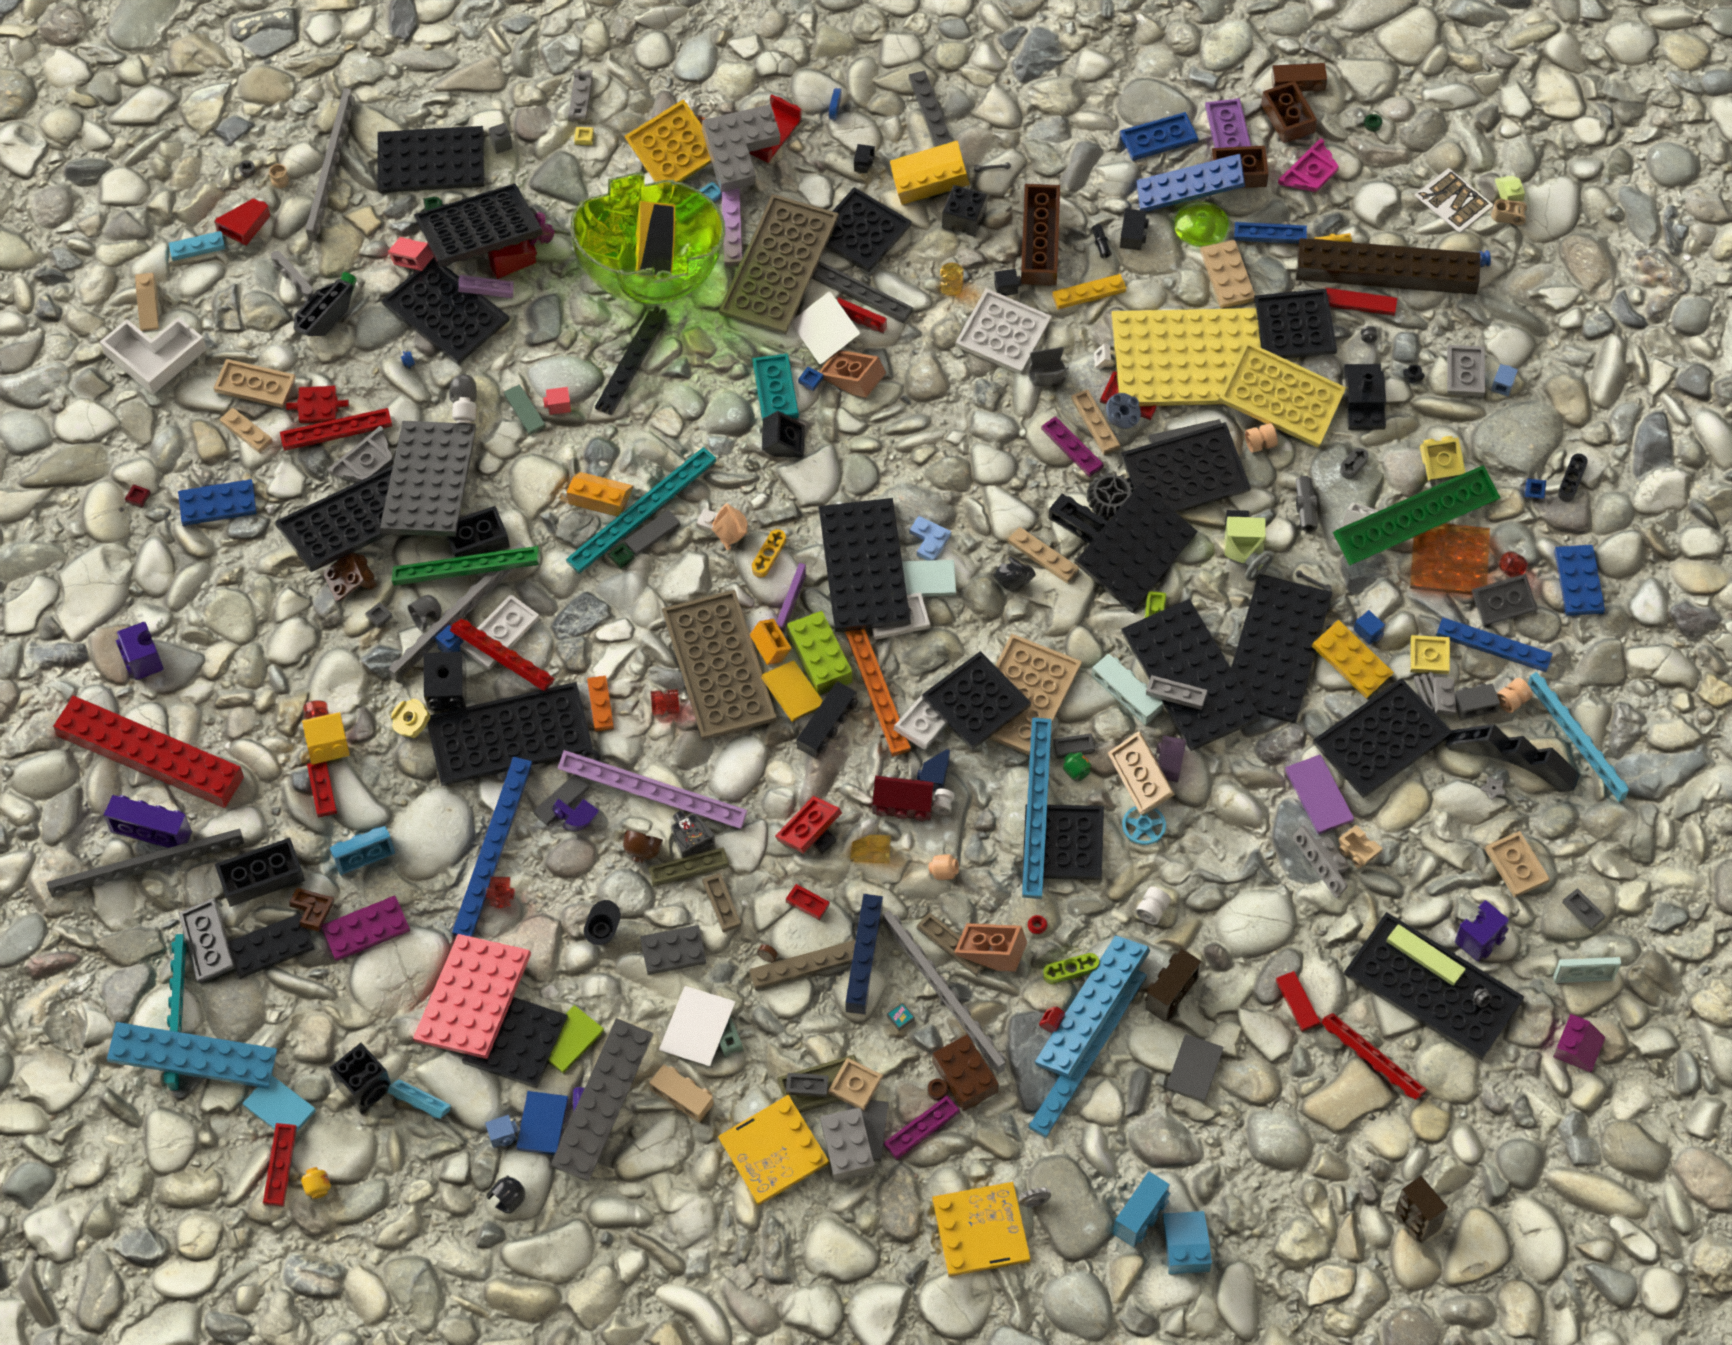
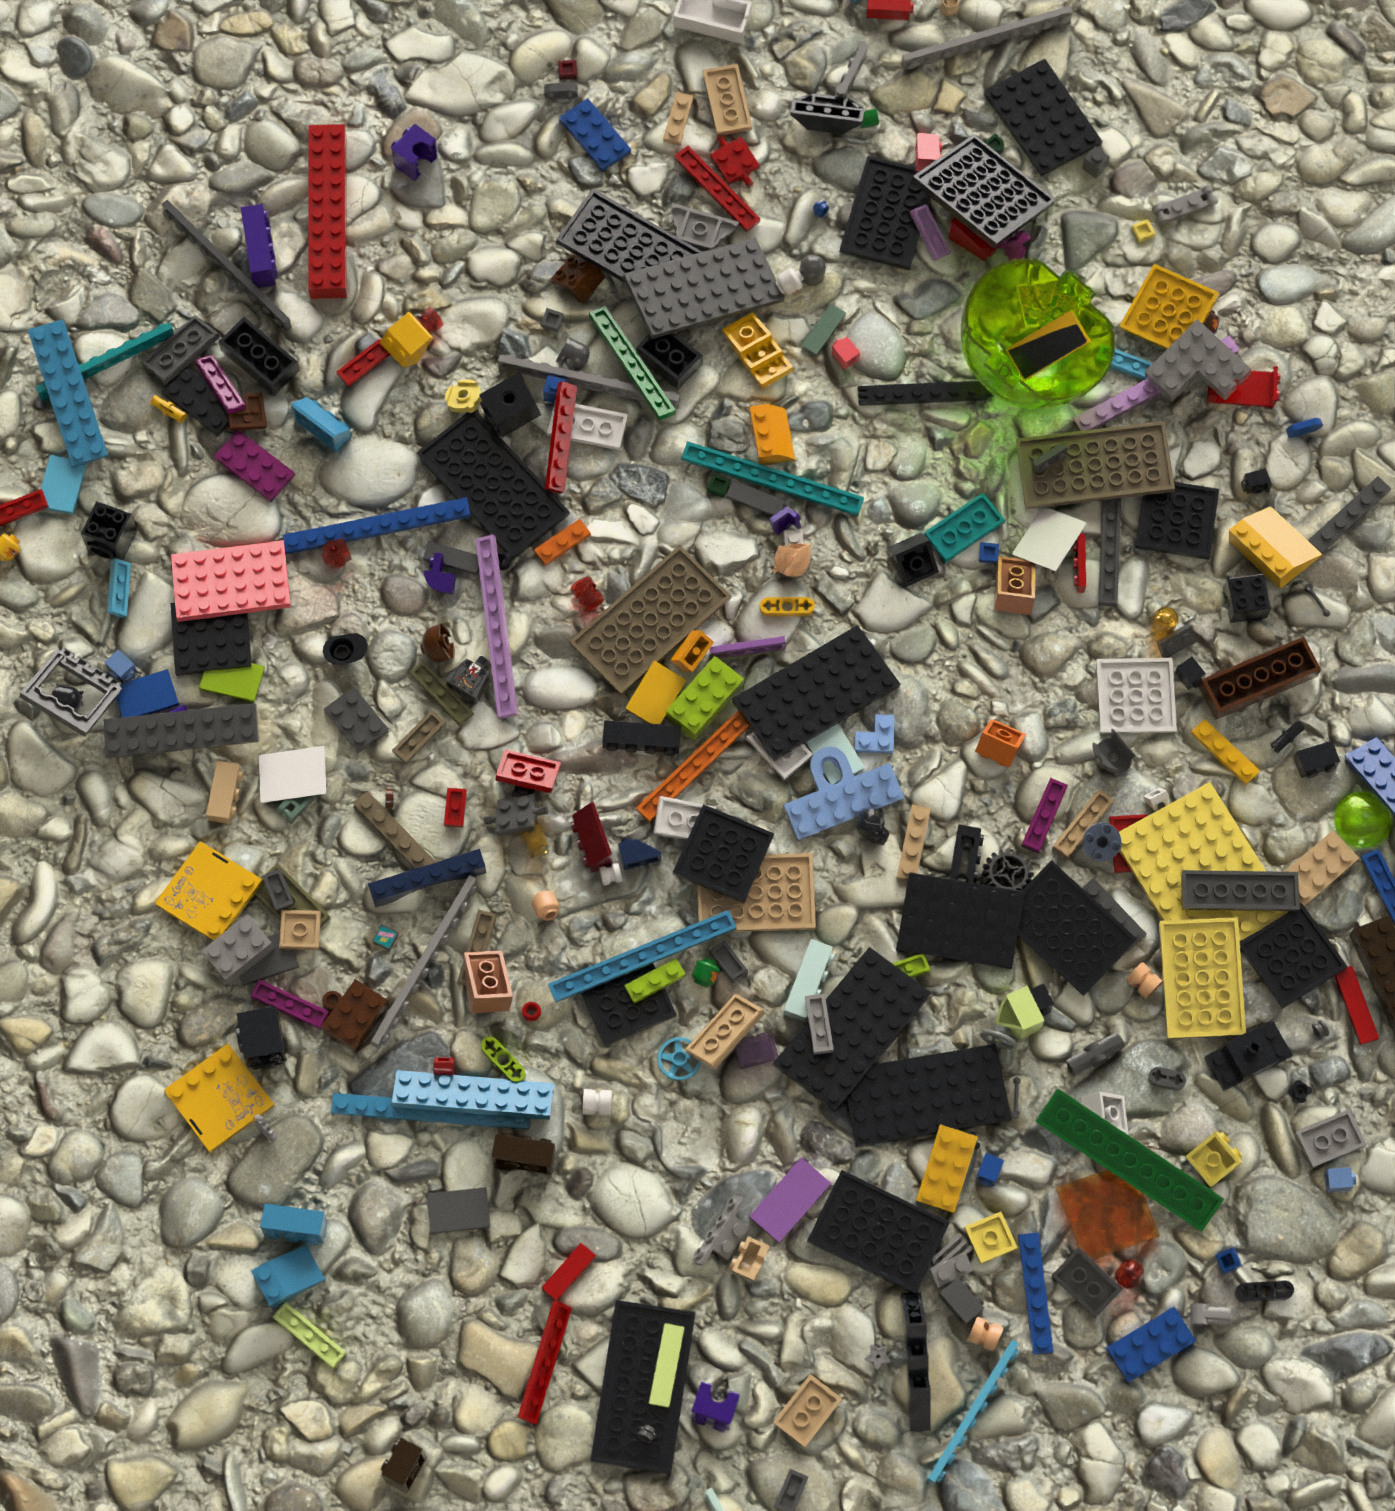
camera: 60 degrees right, 10 degrees up
none -> hinge [19,647,122,737]
none -> yellow pin [150,395,187,423]
none -> magenta tile [195,355,245,414]
none -> black brick [236,1006,287,1070]
none -> yellowish green tile [272,1301,347,1370]
none -> dark grey plate [484,794,548,836]
none -> dark grey beam [544,83,578,99]
none -> lime plate [625,958,686,1004]
none -> yellow slope [721,312,794,389]
none -> dark purple bracket [769,507,802,535]
none -> light blue plate [783,747,904,841]
none -> orange slope [975,719,1026,767]
none -> dark grey plate [1032,442,1068,474]
none -> dark grey plate [1156,624,1197,658]
none -> dark grey plate [1181,870,1300,911]
none -> light grey piece [1190,1303,1231,1327]

